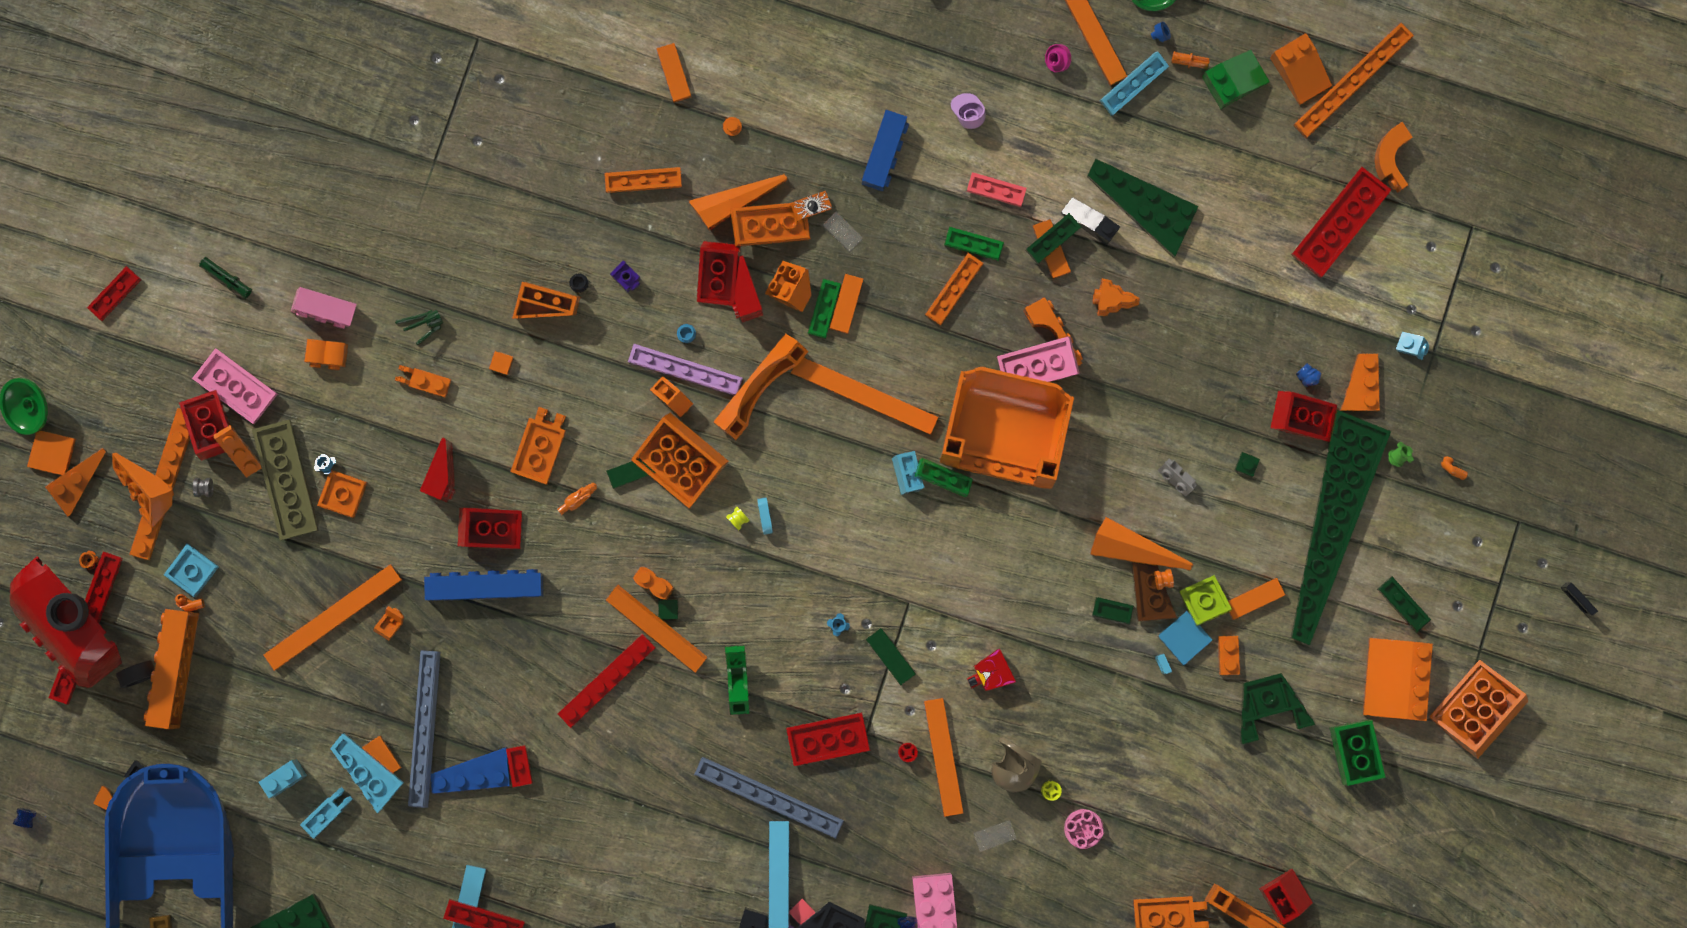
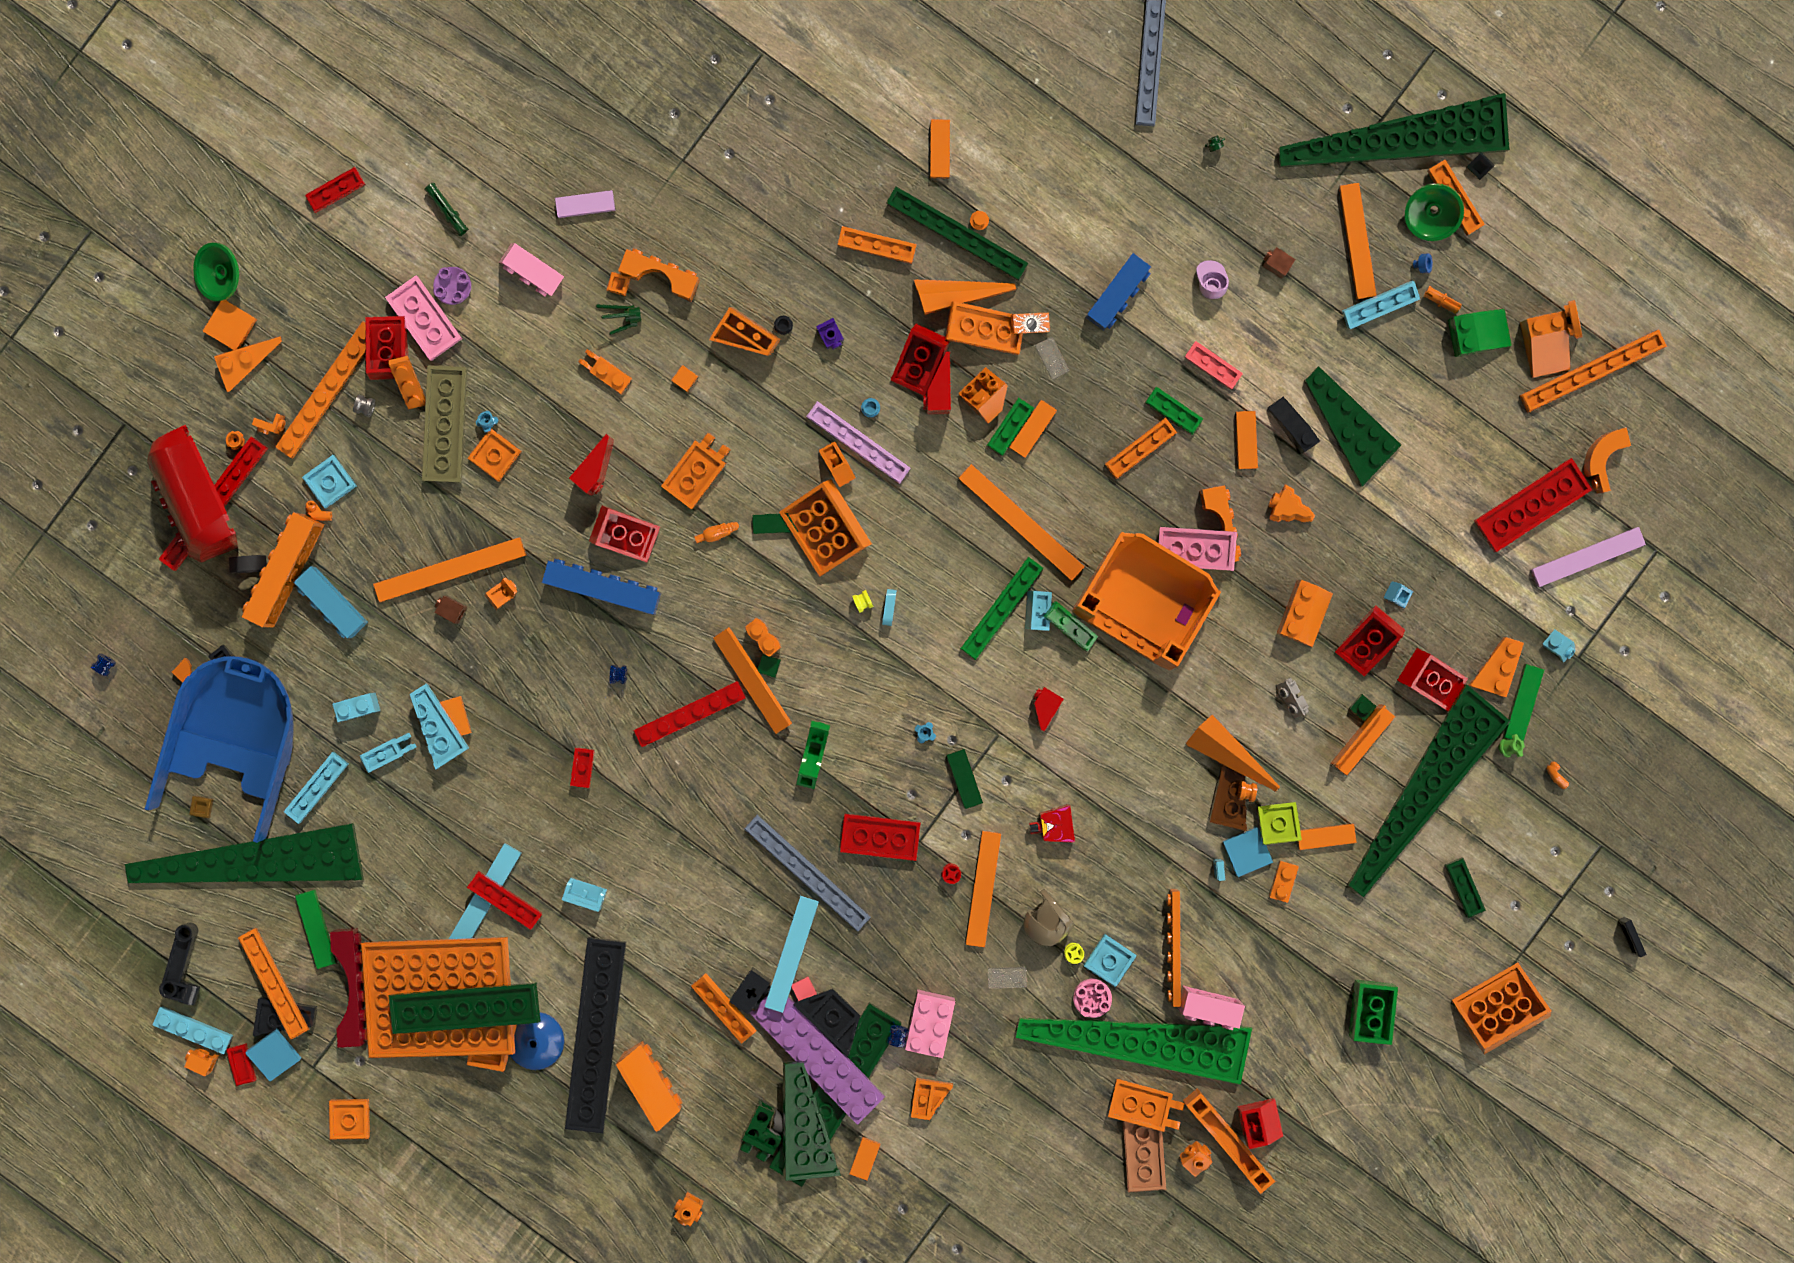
camera: 20 degrees right, 5 degrees up
black tyre [46,593,89,631] -> none
orange wedge [112,453,174,527] -> none
orange brick [304,339,348,370] -> none
sand blue tile [408,651,441,808] -> none
blue wing [431,747,511,794] -> none
orange arch [713,334,809,440] -> none
dark green plate [1025,213,1081,264] -> none
dark pink plate [1045,44,1071,72] -> none
dark green tile [1092,597,1134,625] -> none
dark green wing [1240,673,1315,744] -> none
blue arm [1296,363,1321,387] -> none
orange slope [1363,638,1433,721] -> none
none -> orange bracket [252,414,286,435]
none -> medium azure plate [284,752,349,824]
none -> dark azure brick [294,566,368,638]
none -> medium lavender dish [433,267,471,305]
none -> copper brick [434,596,467,624]
none -> lavender tile [555,190,616,218]
none -> medium azure hinge [562,878,607,912]
none -> orange tile [607,272,631,296]
none -> clear blue wheel [609,665,627,685]
none -> orange arch [618,248,700,302]
none -> dark green plate [886,186,1028,281]
none -> green tile [960,557,1043,660]
none -> green wing [1015,1018,1252,1085]
none -> red slope [1032,686,1064,731]
none -> medium azure tile [1083,933,1137,987]
none -> orange plate [1166,889,1181,1007]
none -> magenta tile [1175,603,1194,626]
none -> bright pink brick [1177,986,1245,1030]
none -> copper brick [1263,247,1296,279]
none -> orange slope [1276,580,1333,647]
none -> orange panel [1331,704,1395,775]
none -> red slope [1335,605,1405,677]
none -> dark azure slope [1384,582,1413,609]
none -> green tile [1503,664,1545,742]
none -> lavender tile [1531,527,1646,587]
none -> orange tile [1564,300,1583,339]

